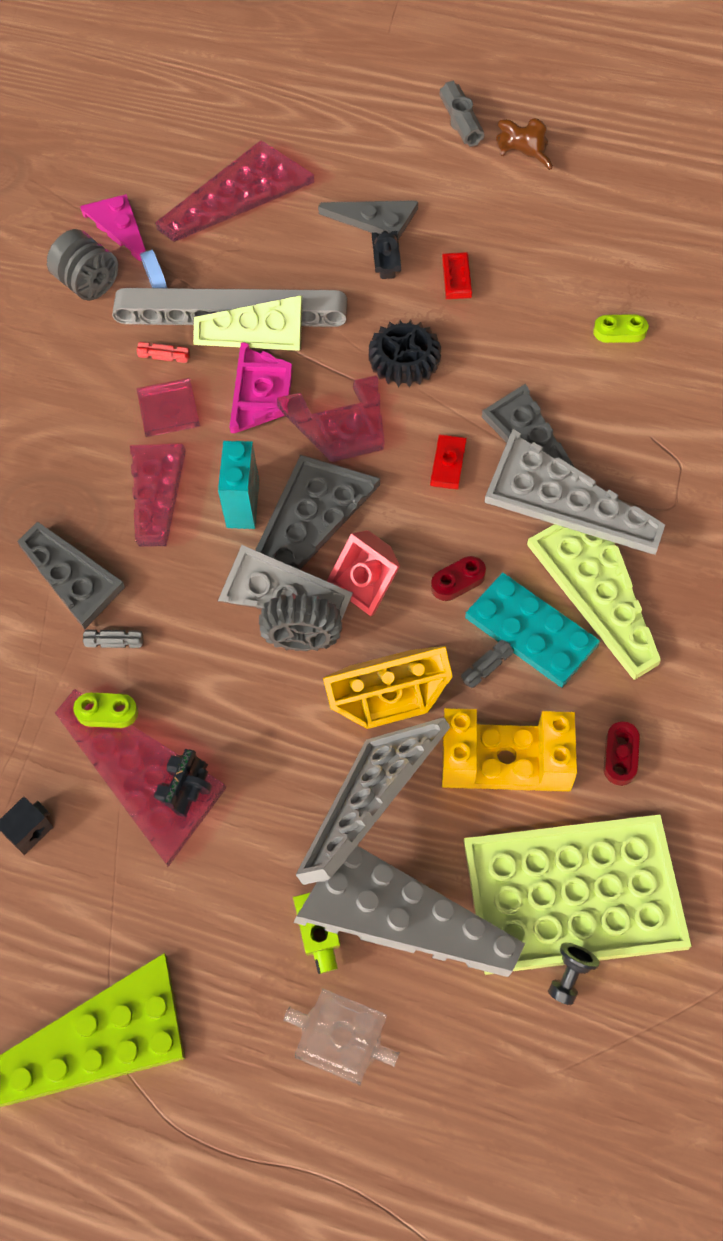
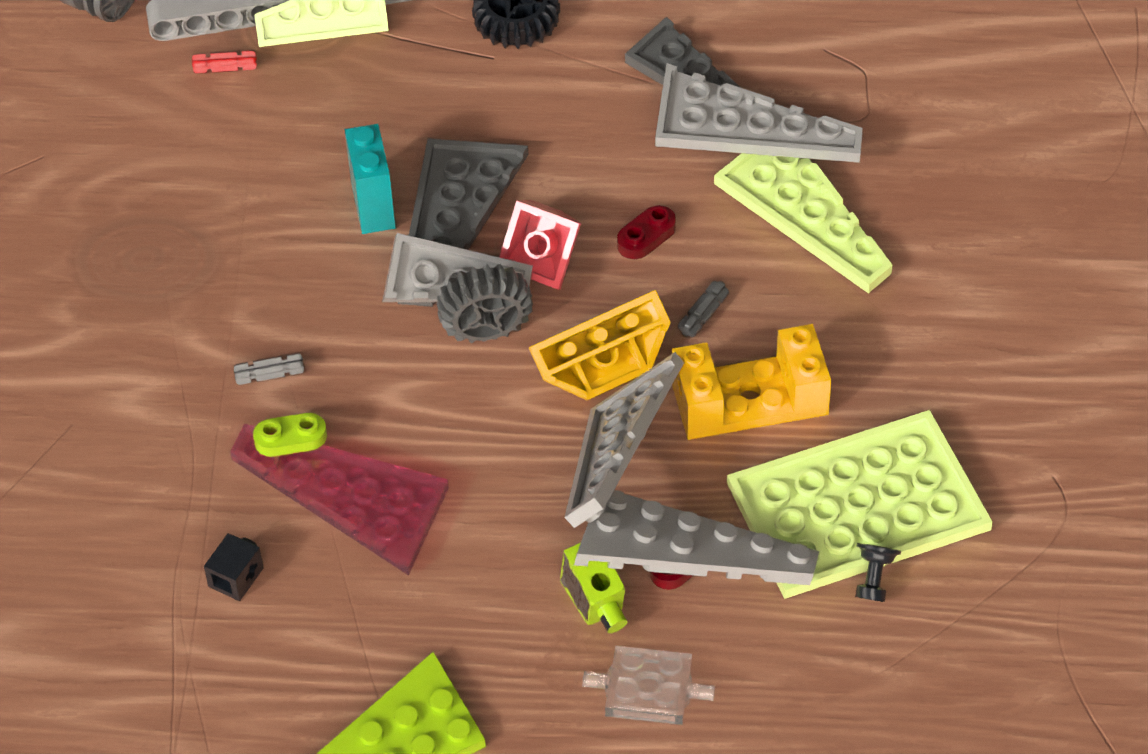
camera: 15 degrees left, 10 degrees down
dark grey wing [17,522,125,630] -> none
clear pink wing [130,444,186,547] -> none
clear pink tile [136,378,200,437] -> none
black hips [154,749,212,817] -> none
dark pink wing [229,342,293,433] -> none
clear pink wing [276,375,385,462] -> none
red plate [430,435,467,490] -> none
teal plate [465,572,600,688] -> none
dark red plate [604,721,640,786] -> none

